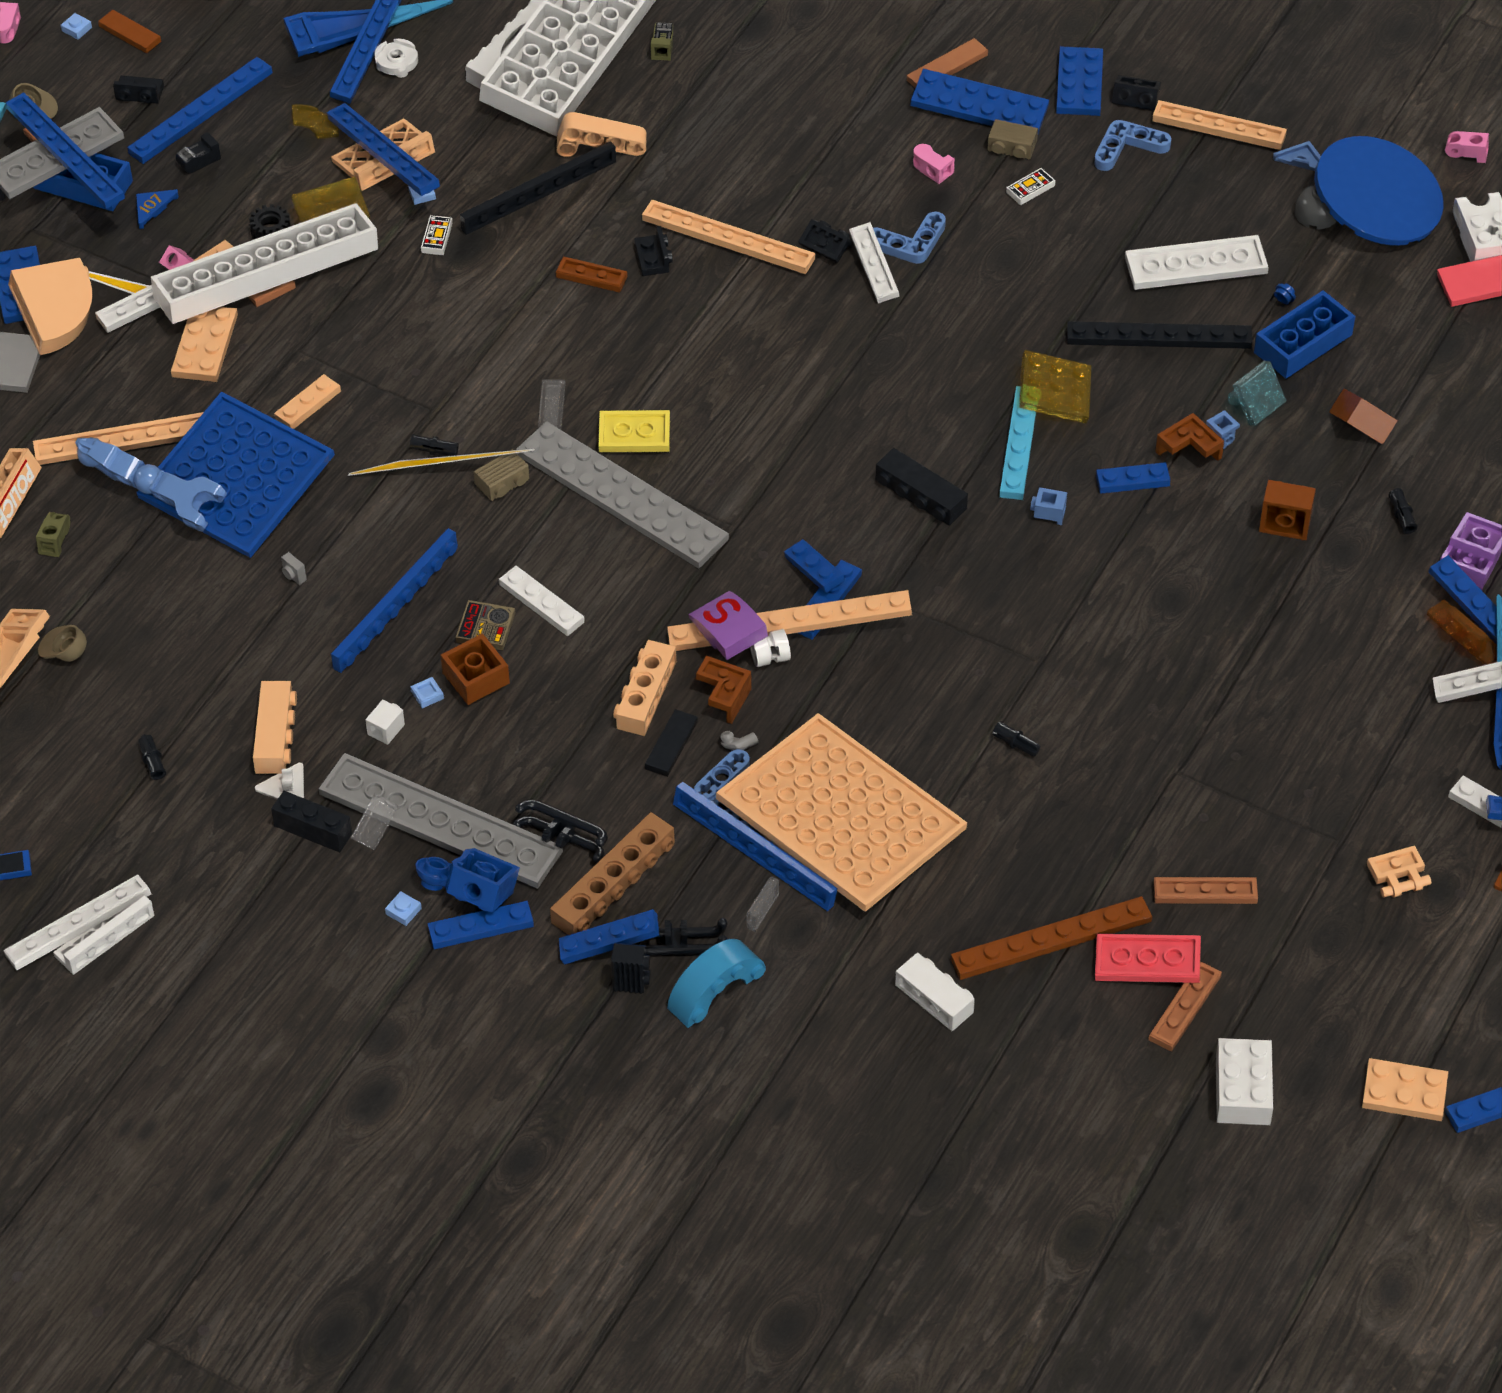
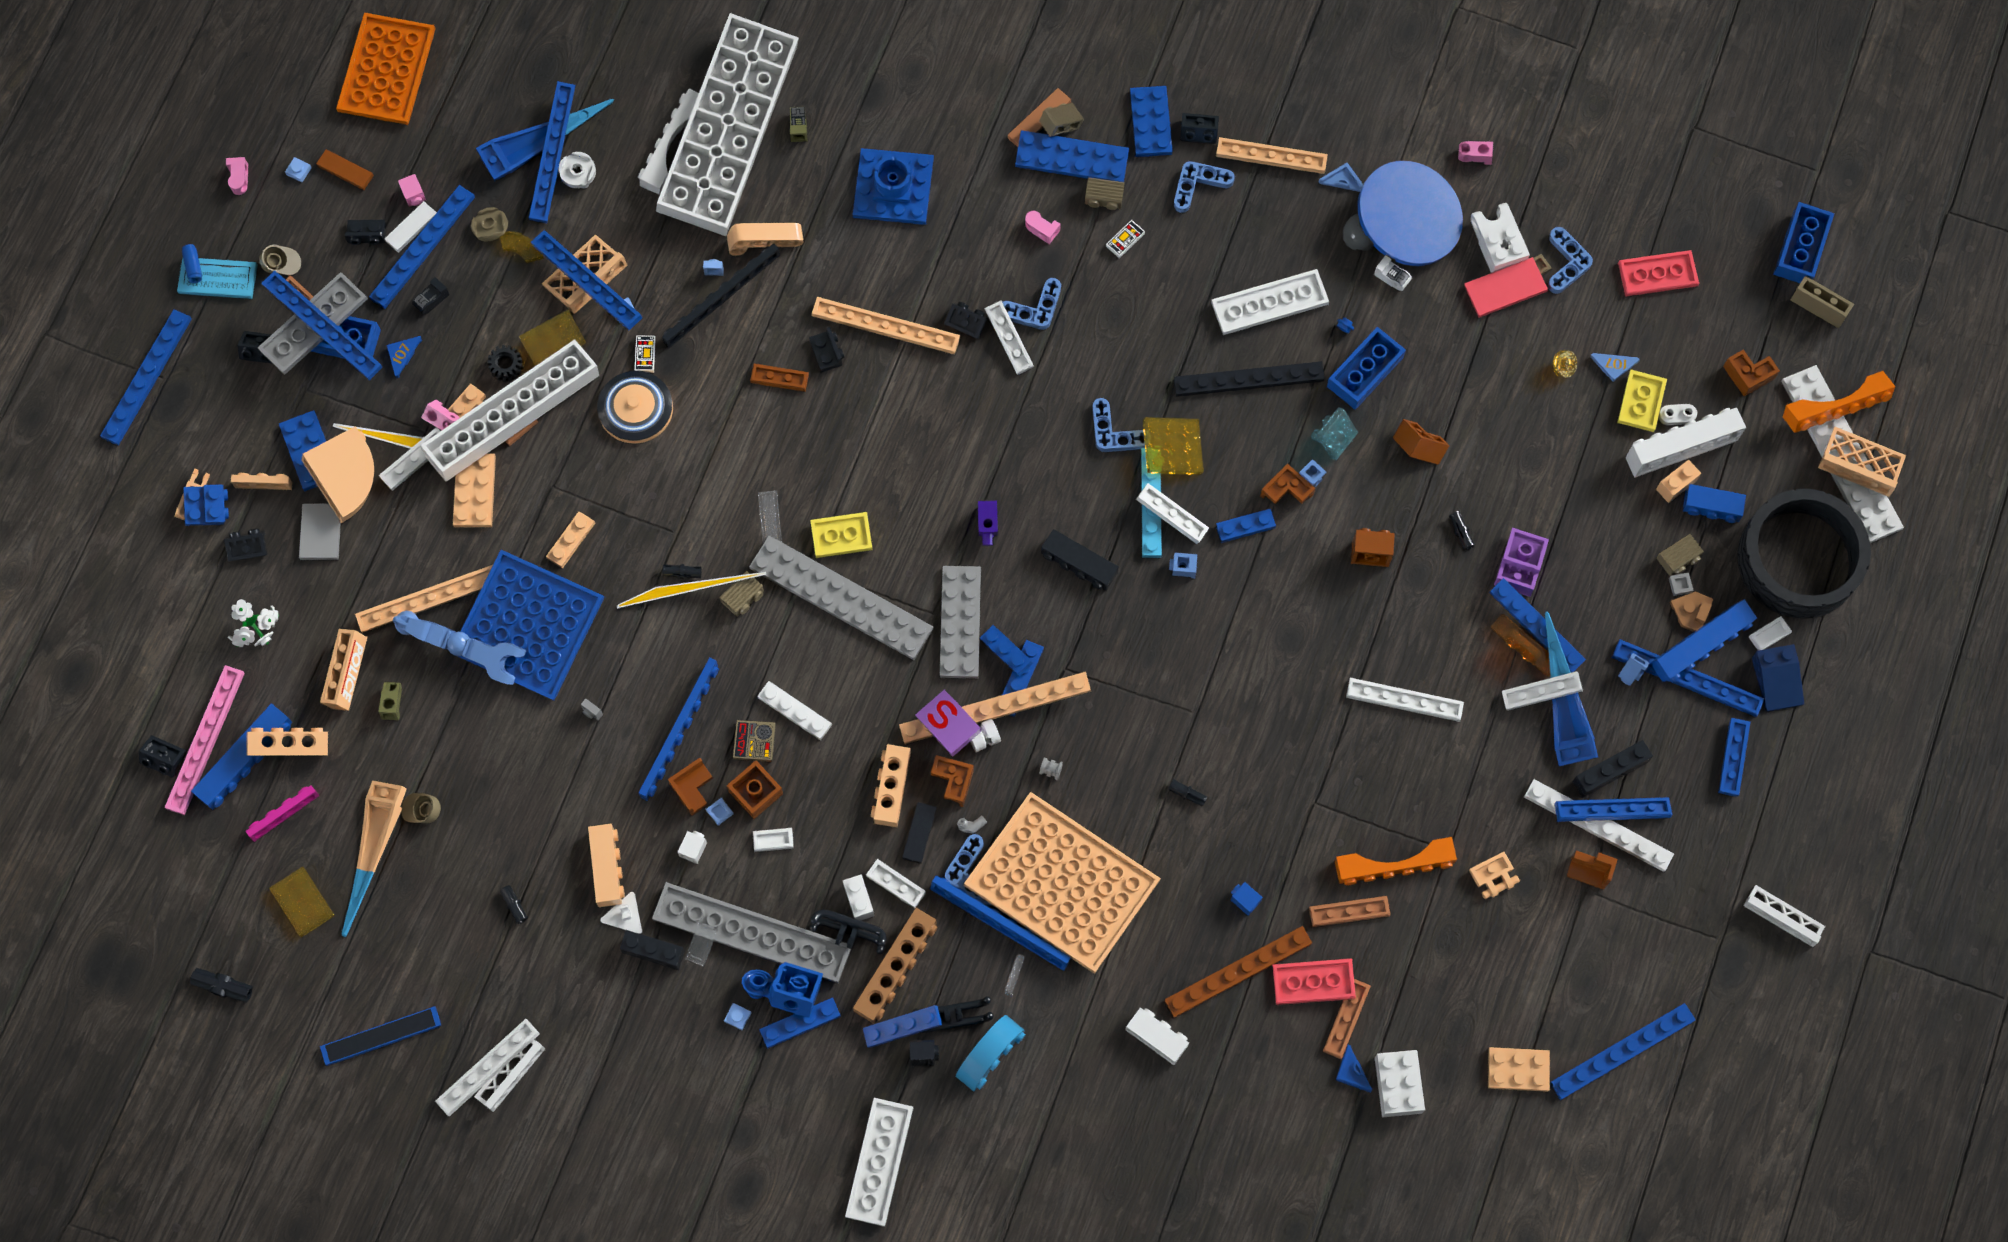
camera: 10 degrees left, 20 degrees up
none -> white tile [385,201,437,253]
none -> bright pink brick [398,174,426,207]
none -> dark tan tile [471,207,508,241]
none -> dish [597,371,673,443]
none -> dark orange panel [668,758,713,816]
none -> light blue plate [703,259,724,276]
none -> white tile [753,828,794,852]
none -> white brick [843,874,874,921]
none -> white plate [845,1098,913,1227]
none -> blue piece [853,148,934,225]
none -> white plate [866,859,926,909]
none -> light grey plate [940,566,981,679]
none -> dark purple torso [978,501,998,546]
none -> dark tan brick [1039,103,1084,137]
none -> light grey bush [1039,757,1063,780]
none -> medium blue beam [1092,398,1150,452]
none -> white plate [1136,483,1209,544]
none -> blue brick [1231,882,1263,916]
none -> orange arch [1335,837,1457,885]
none -> blue tile [1336,1045,1372,1093]
none -> white tile [1346,678,1464,722]
none -> white leg [1374,255,1412,291]

